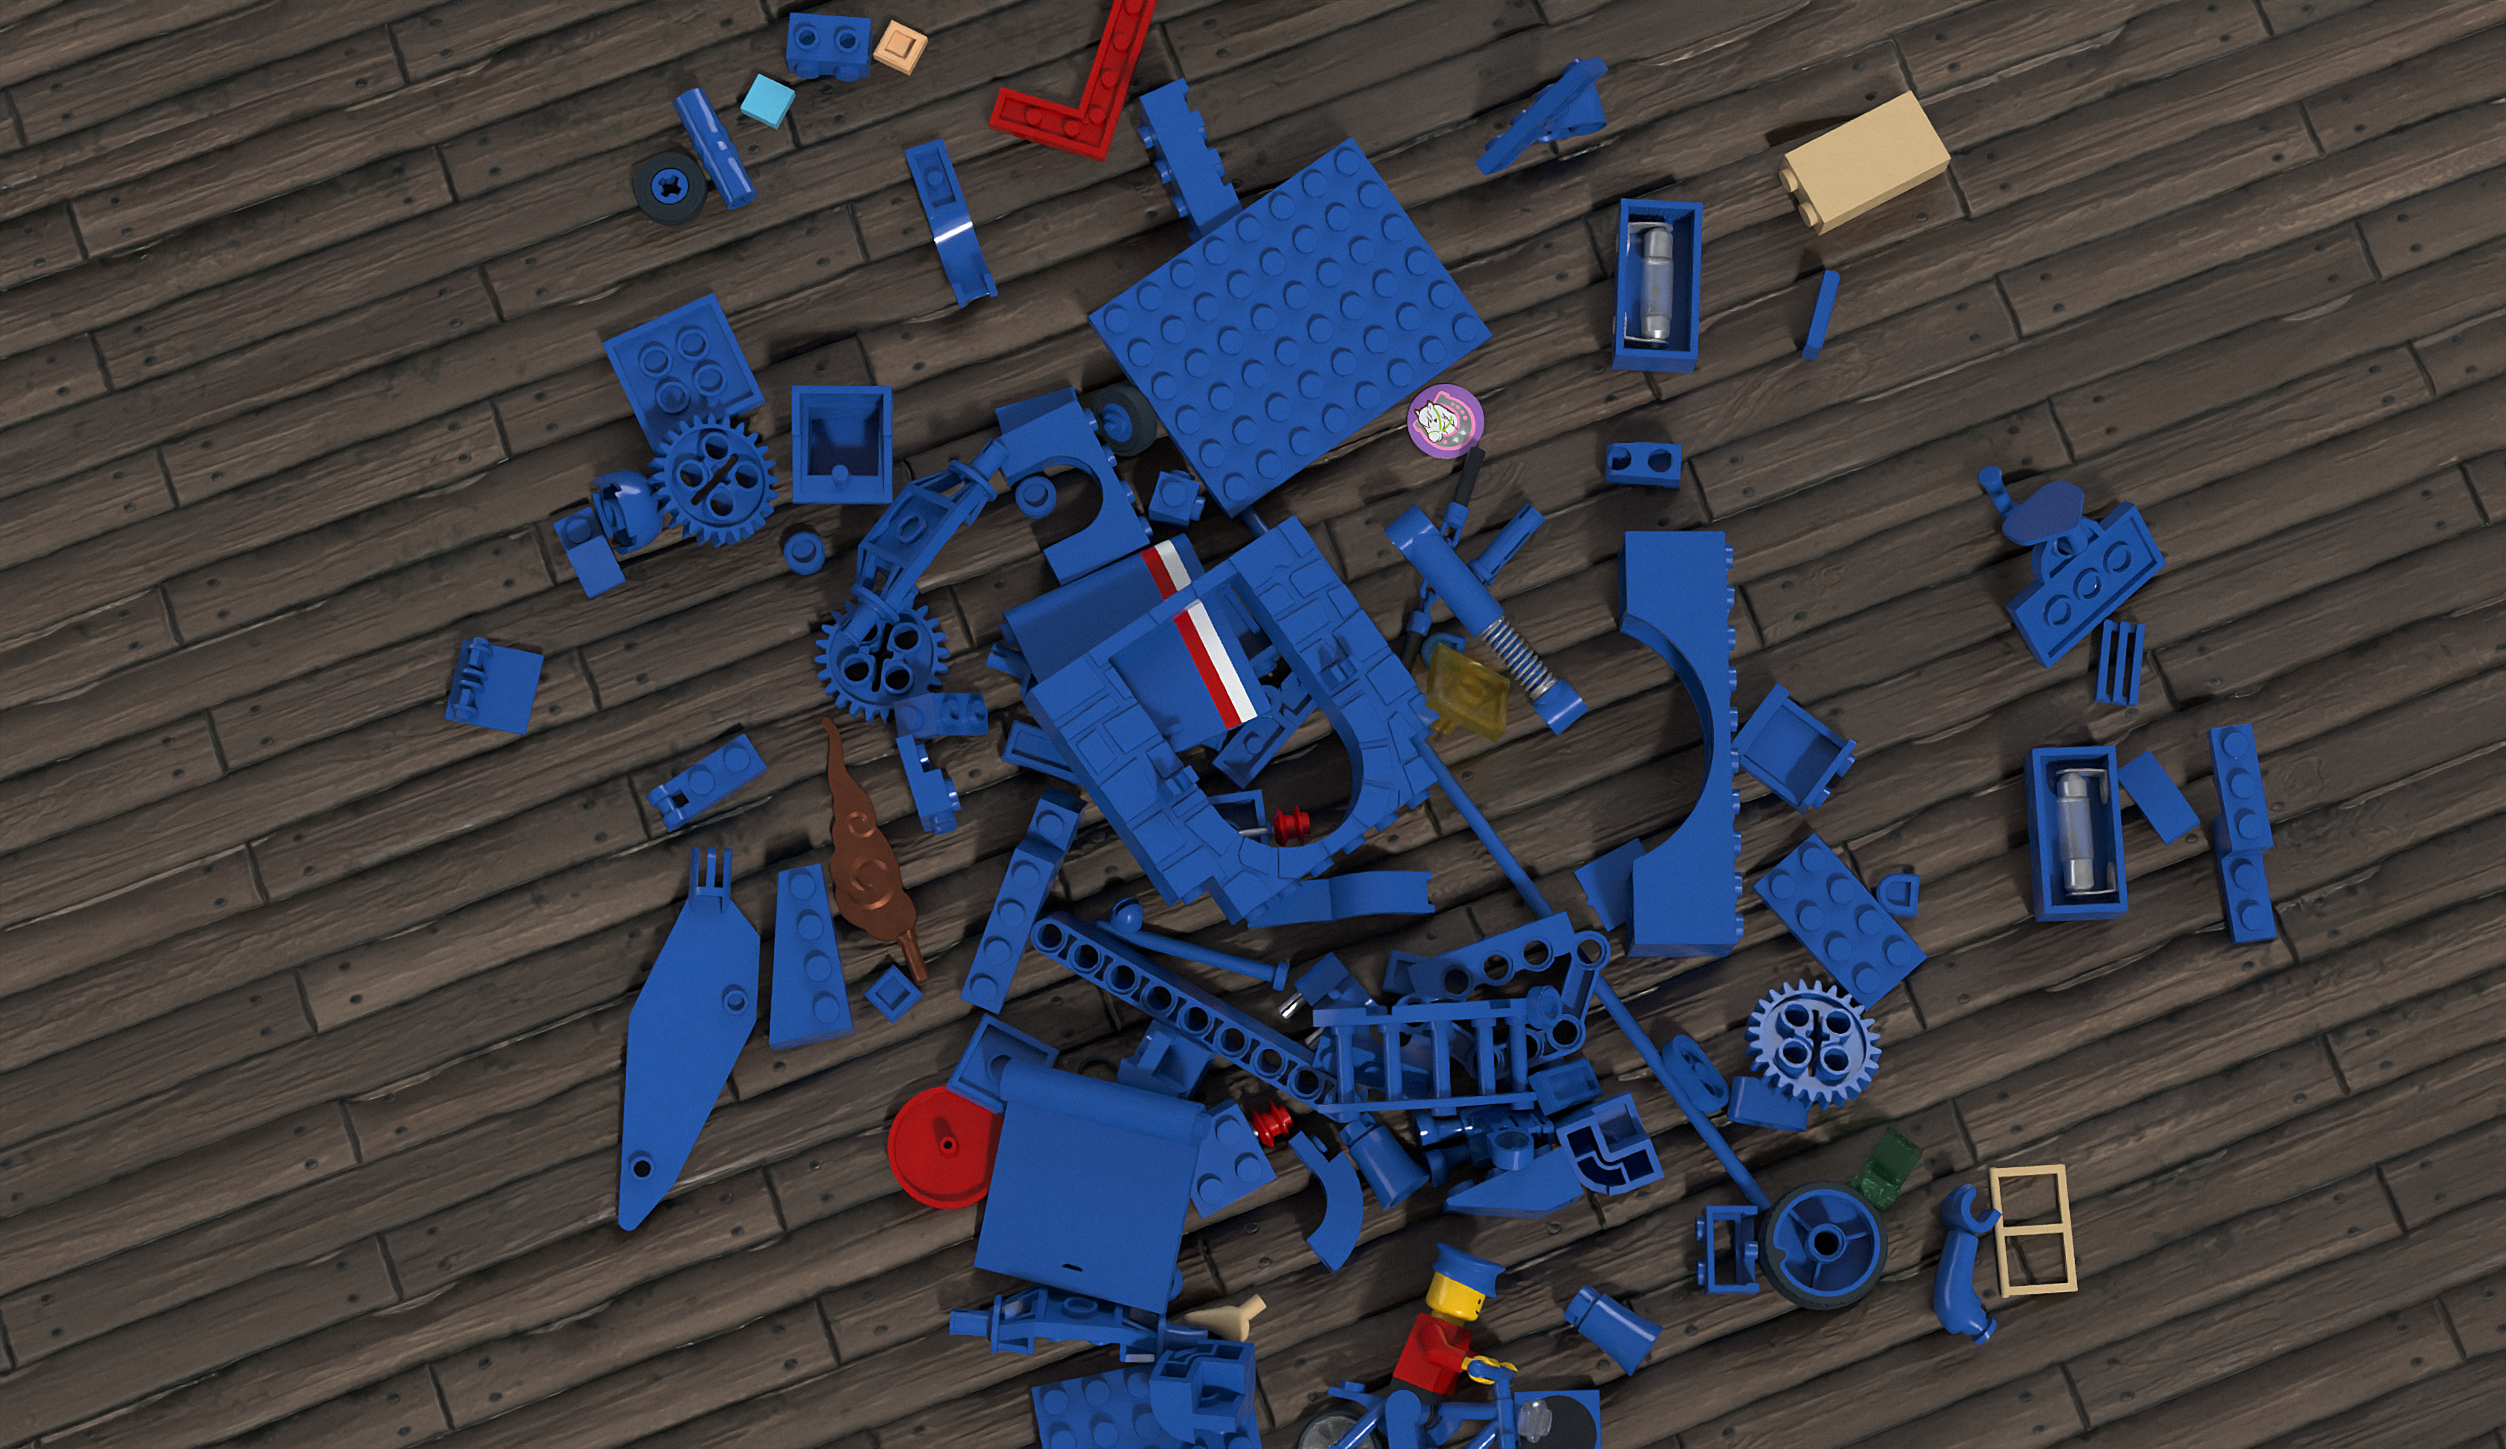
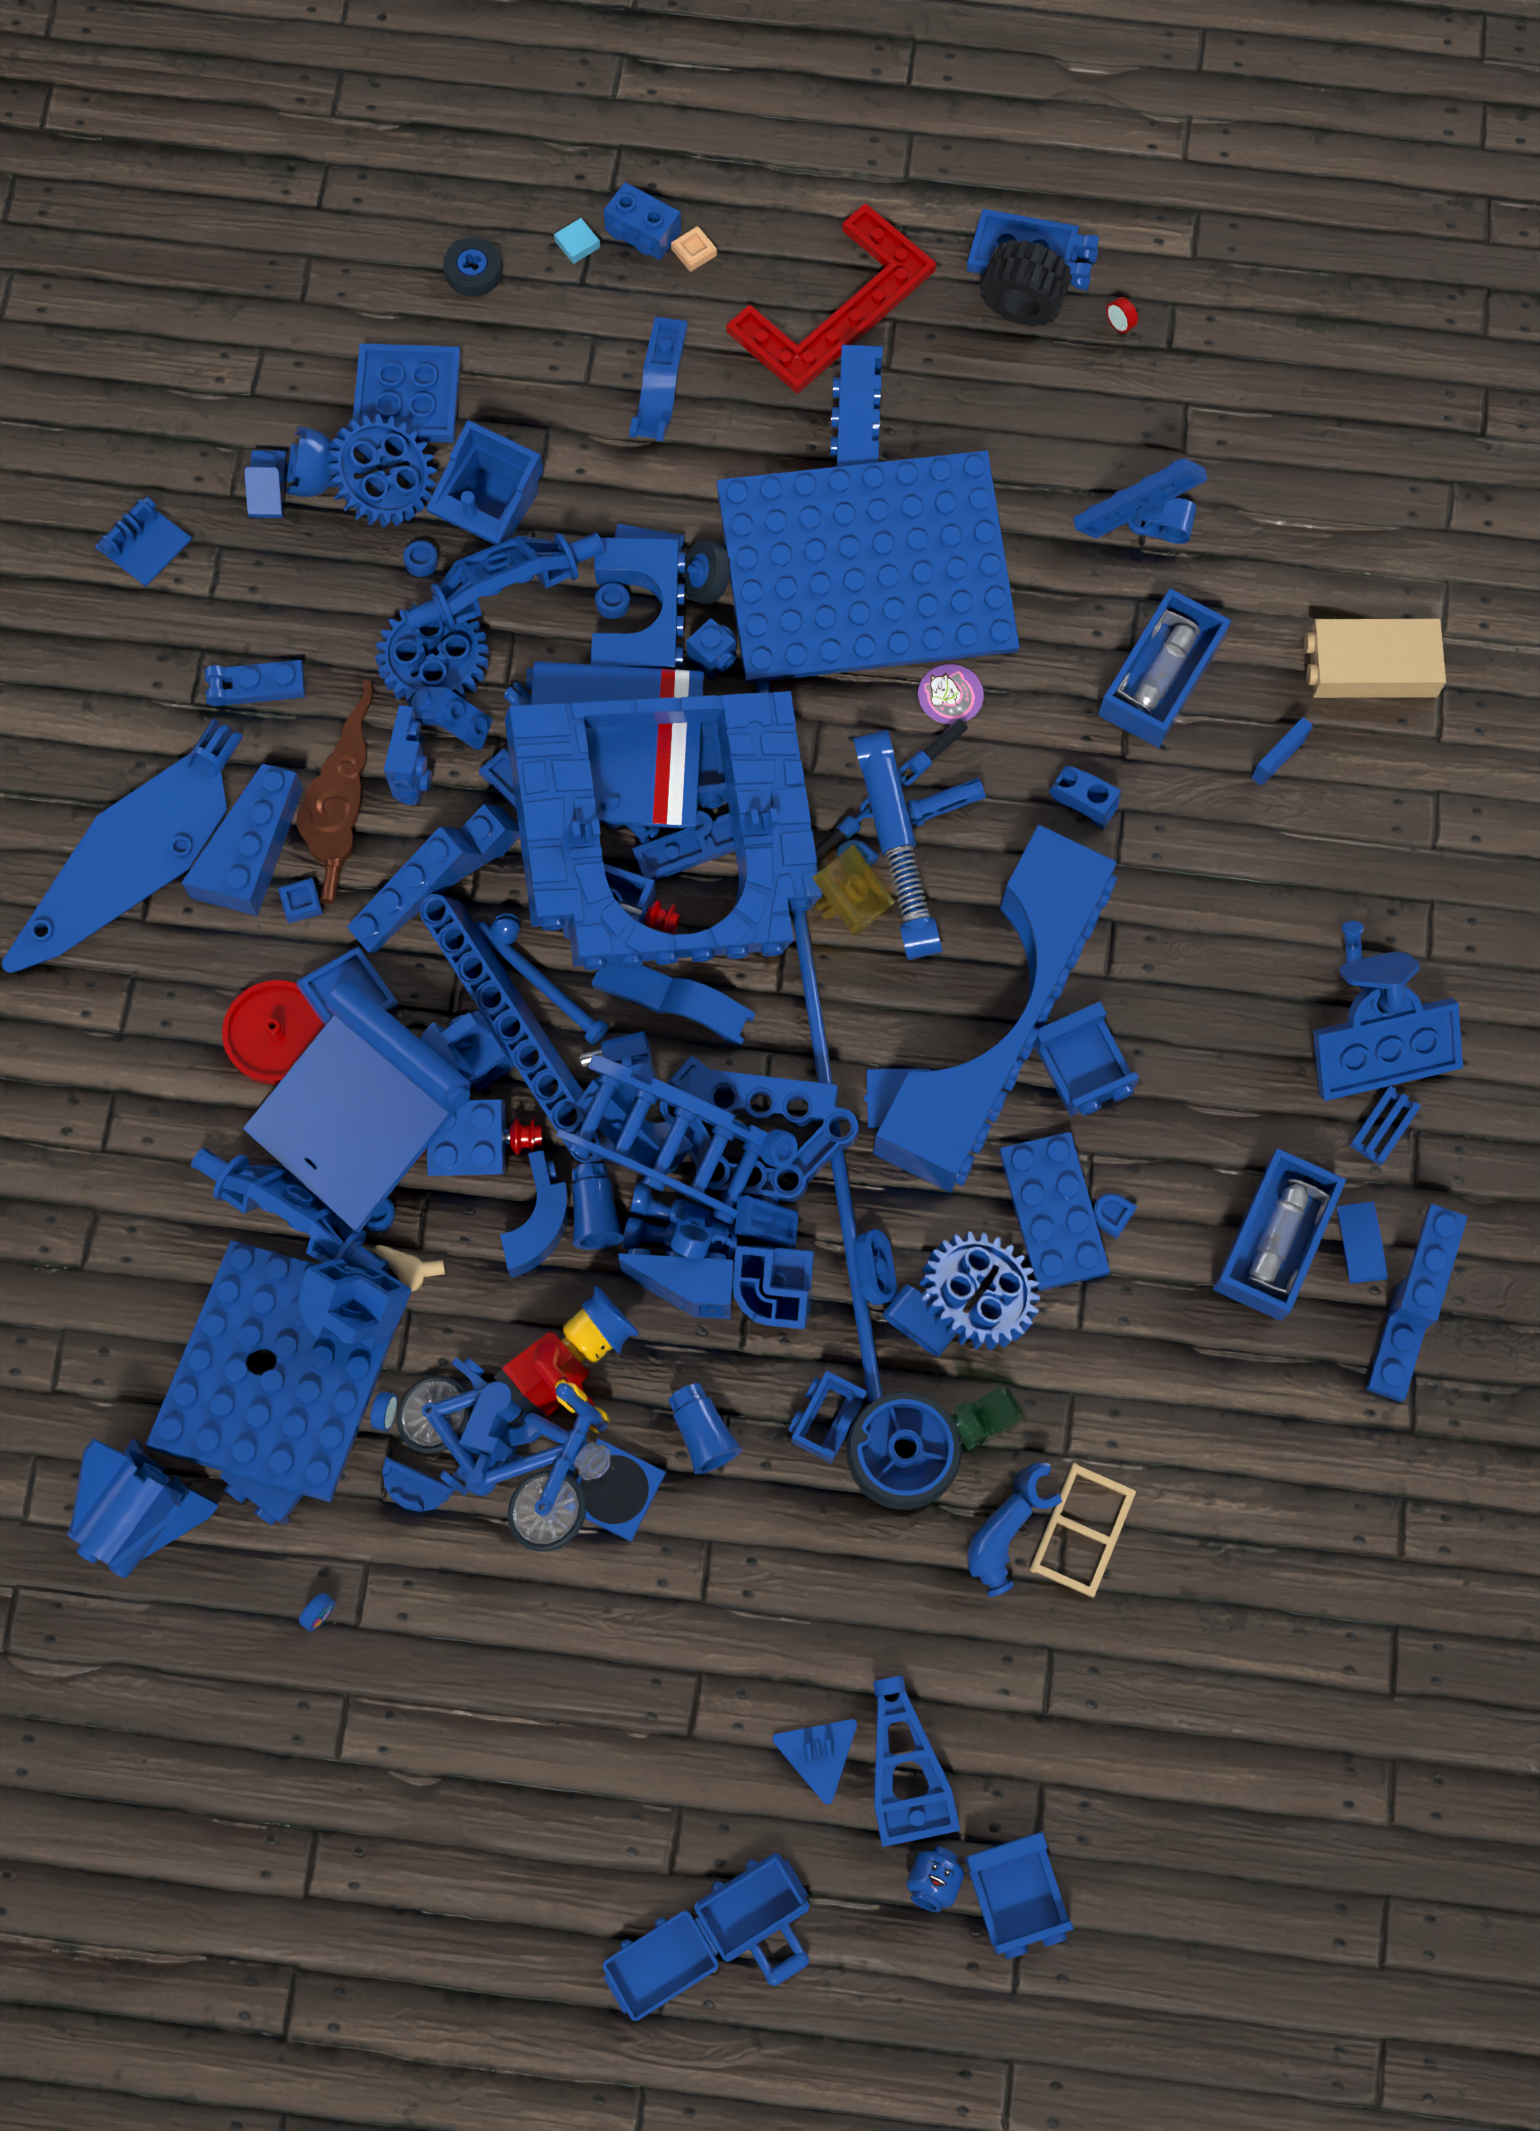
camera: 30 degrees right, 5 degrees down
blue axle [673,88,758,210] -> none

